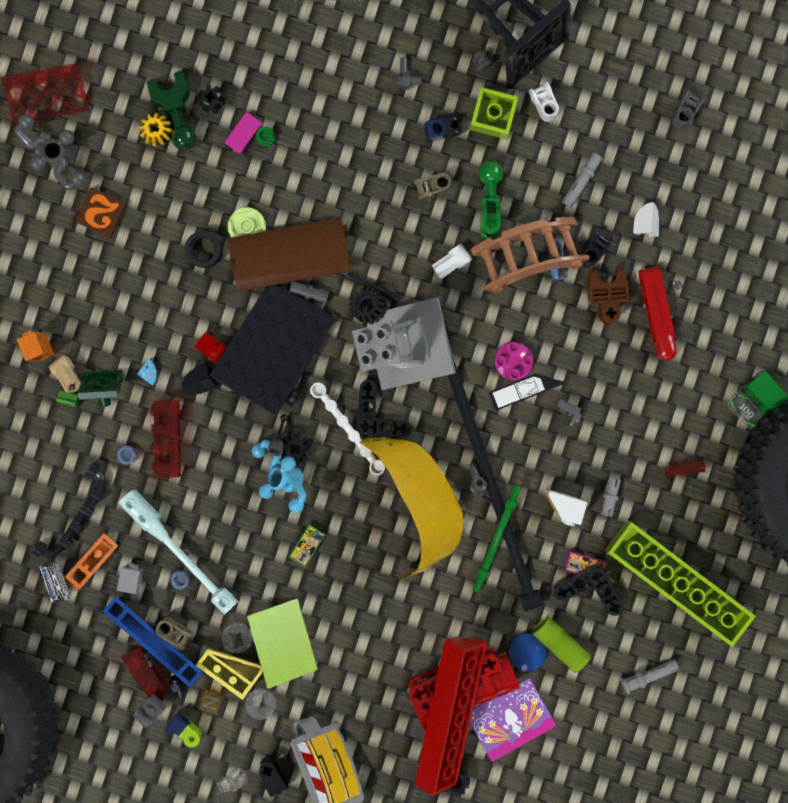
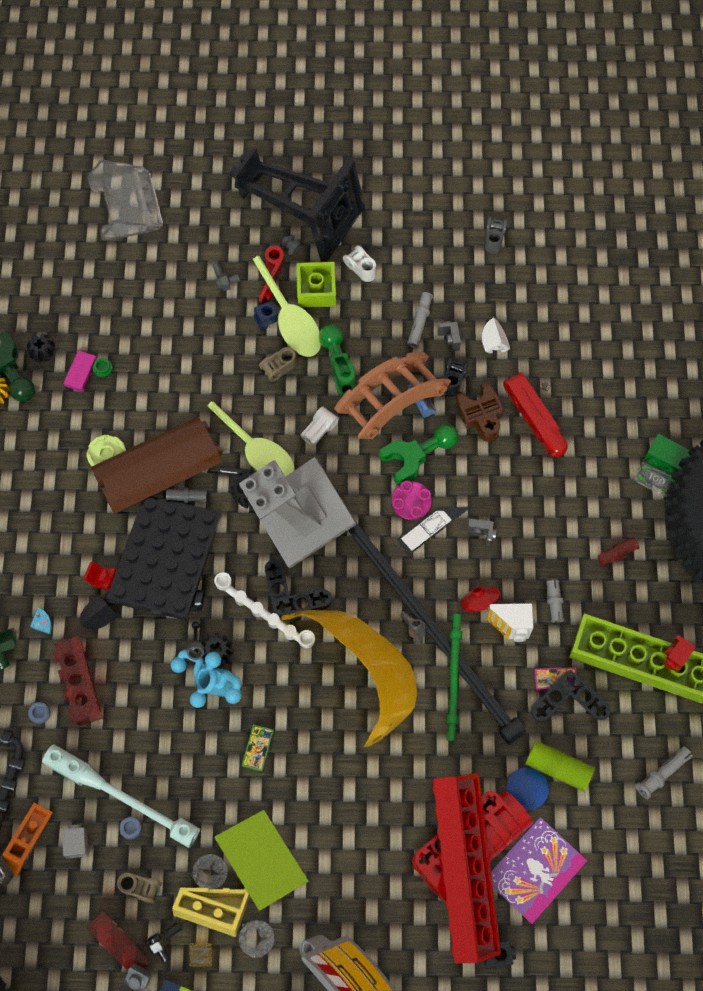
camera: 15 degrees left, 20 degrees down
blue arch [102,596,204,688] -> none
black tyre [184,231,223,268] -> none
none -> yellowish green piece [208,401,294,477]
none -> yellowish green piece [253,256,321,357]
none -> red door [259,246,284,305]
none -> green piece [378,424,459,486]
none -> flat silver bracket [437,321,461,352]
none -> red dish [461,586,501,612]
none -> red brick [664,635,696,672]

